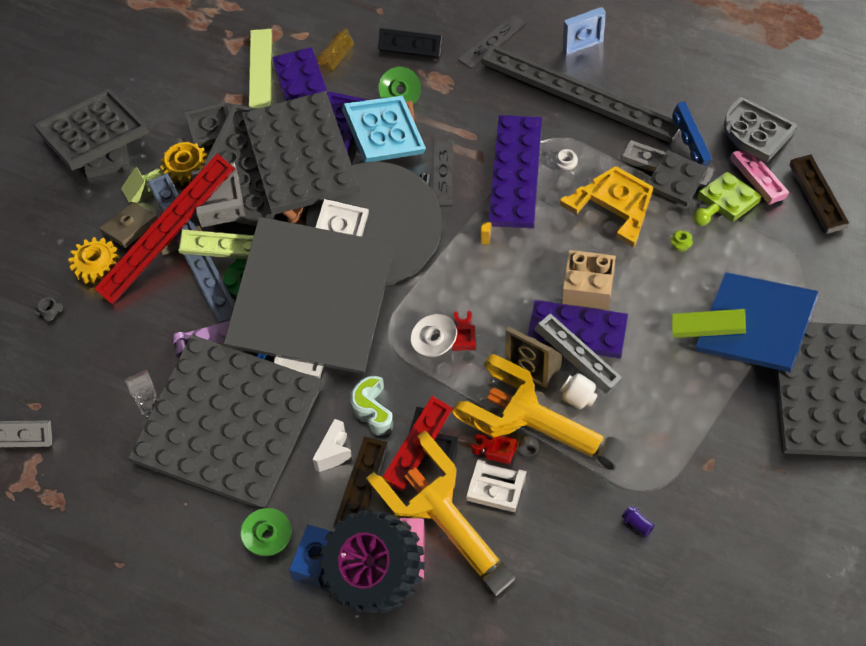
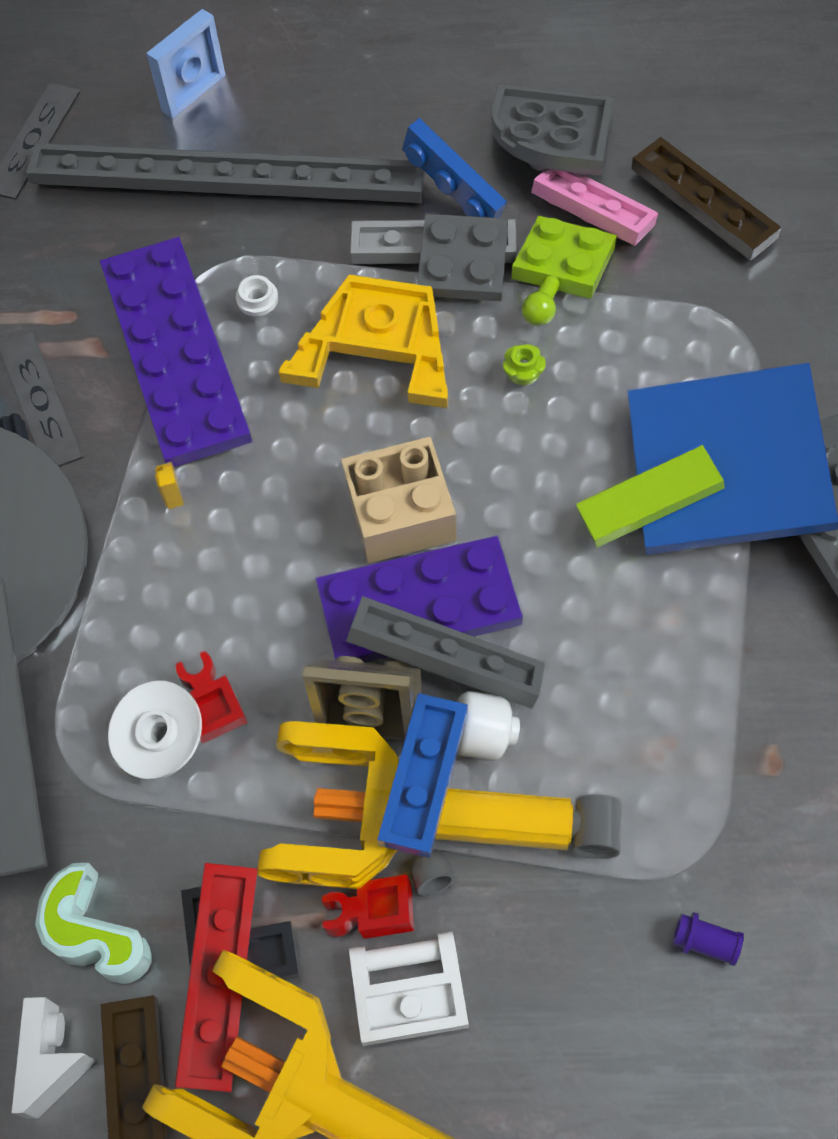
camera: 25 degrees left, 5 degrees up
none -> blue plate [377,693,468,858]

